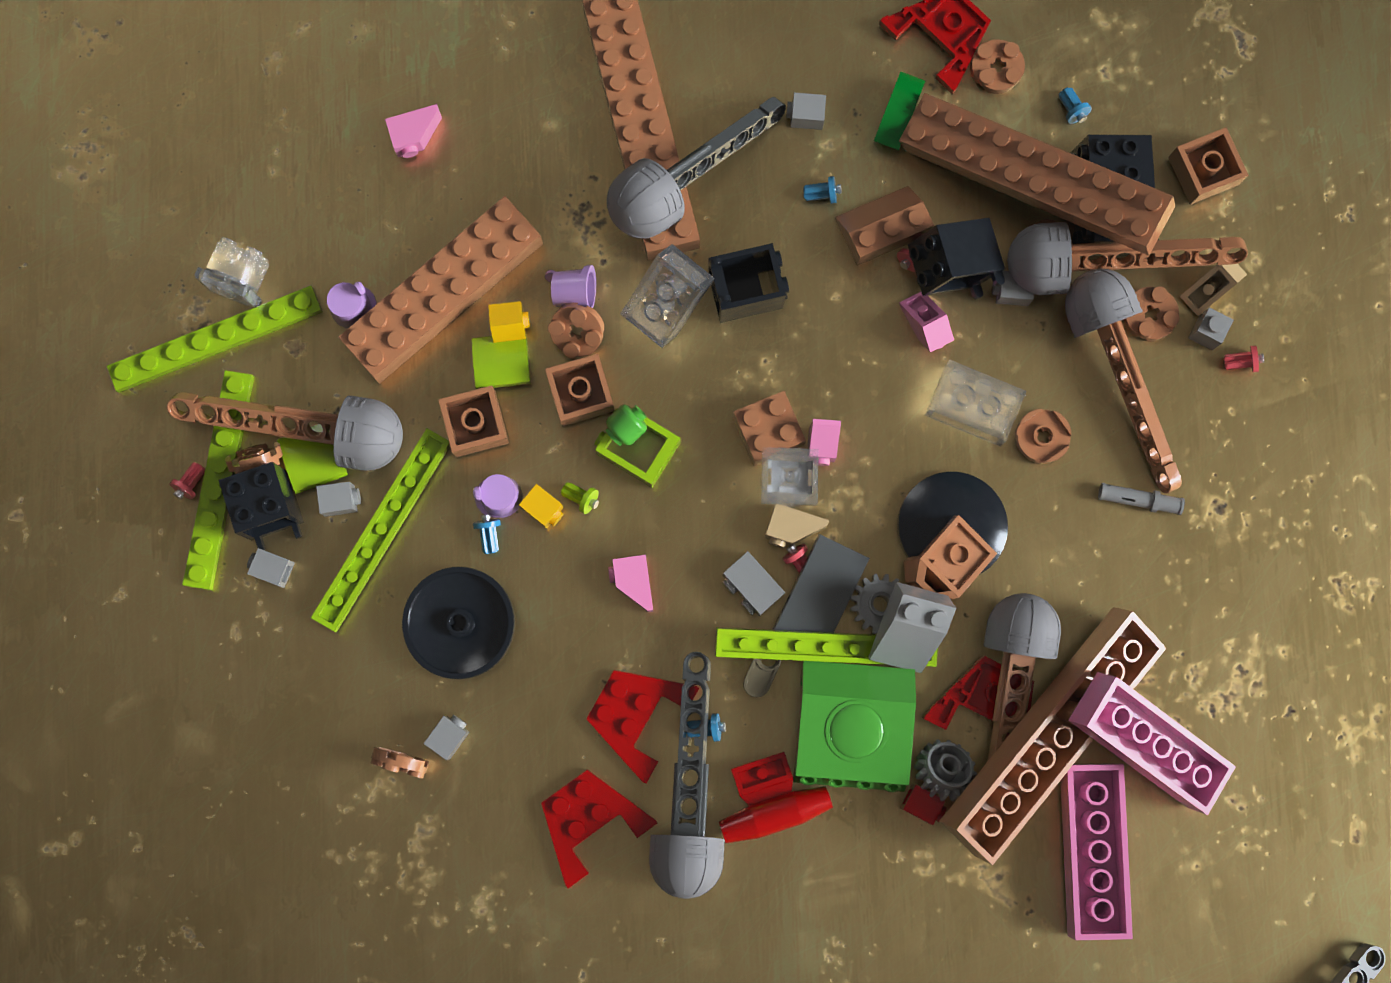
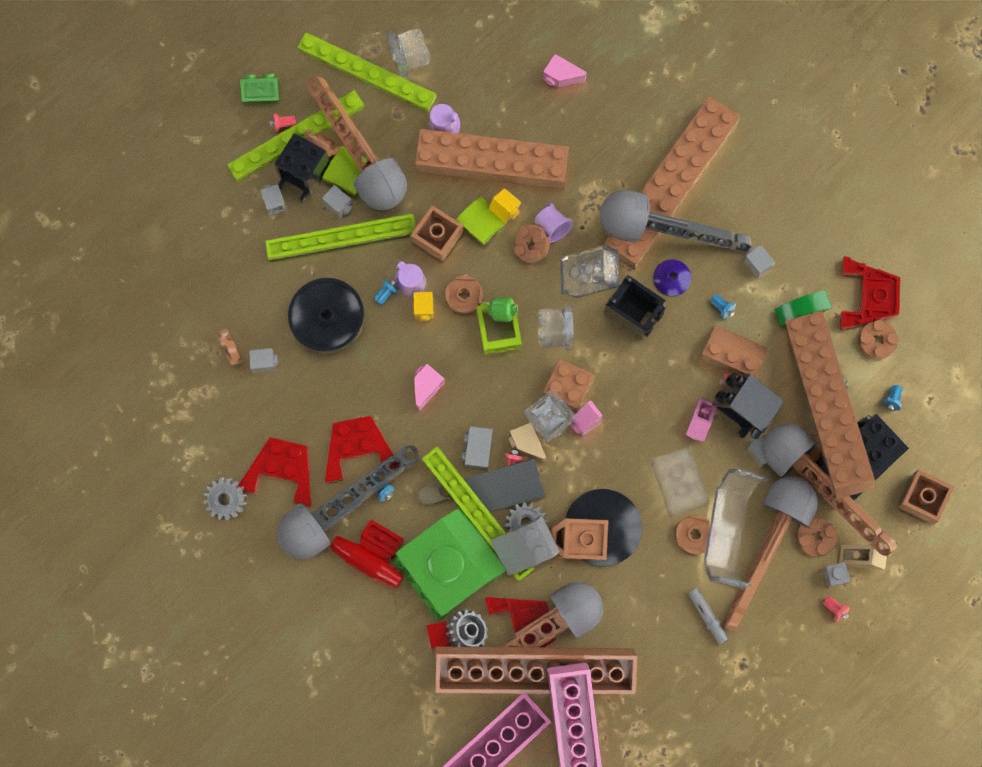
camera: 55 degrees right, 5 degrees down
nougat brick [545,354,615,427] -> none
lime piece [561,482,599,514] -> none
none -> light grey gear [203,477,247,520]
none -> bright green bracket [240,73,279,102]
none -> nougat plate [445,275,483,314]
none -> clear piece [537,304,574,350]
none -> dark purple dish [653,259,691,296]
none -> clear windscreen [704,468,769,589]

